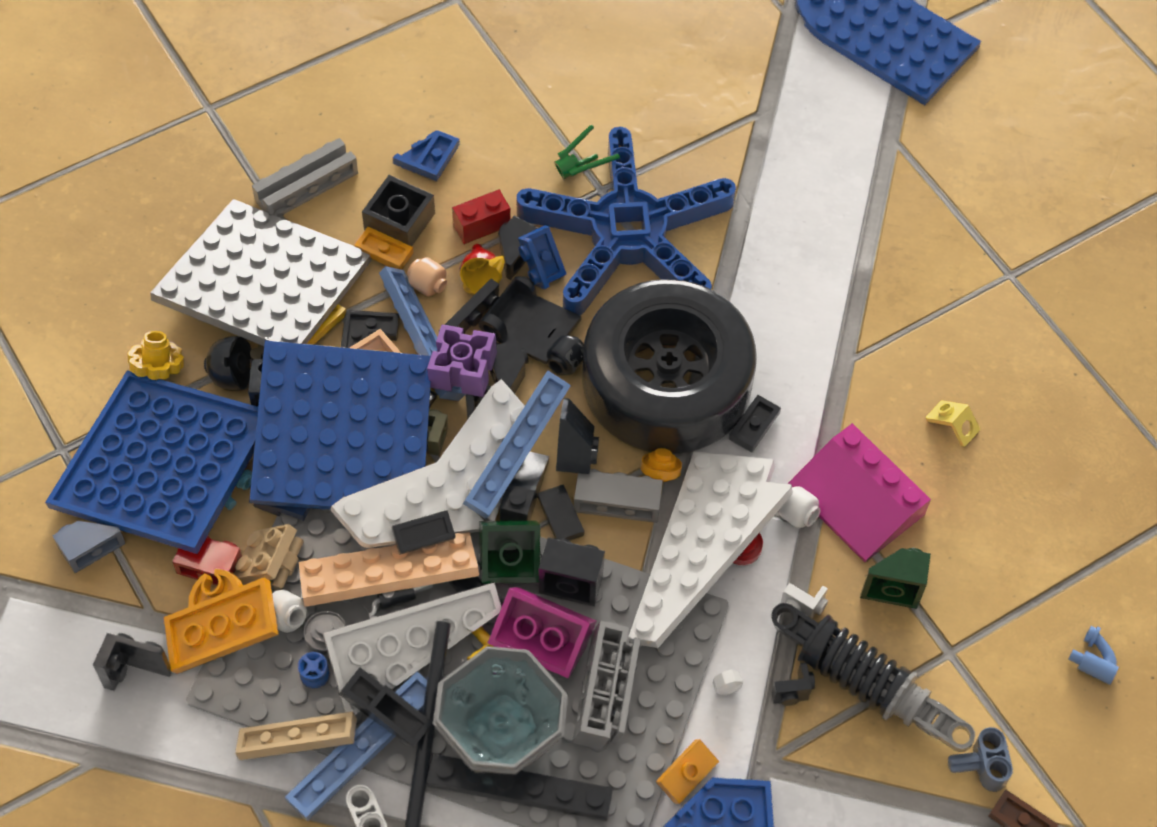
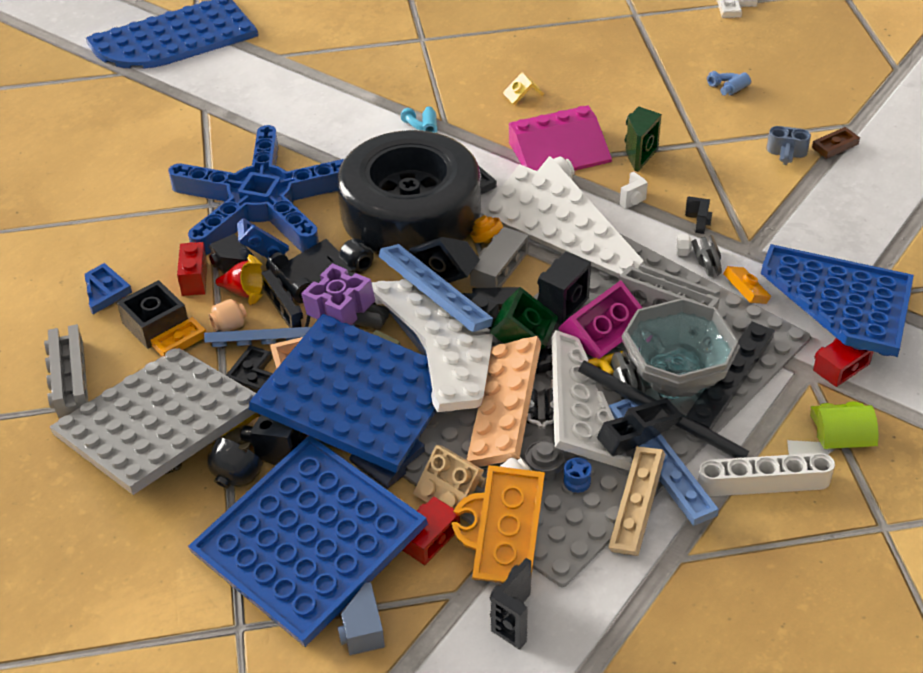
camera: 65 degrees left, 15 degrees down
yellow plant [127,331,184,380] -> none
black tile [391,510,456,555] -> none
green plant [554,125,620,179] -> none
black piece [771,603,975,752] -> none
none -> medium azure plant [401,107,437,133]
none -> dark grey arm [692,235,722,277]

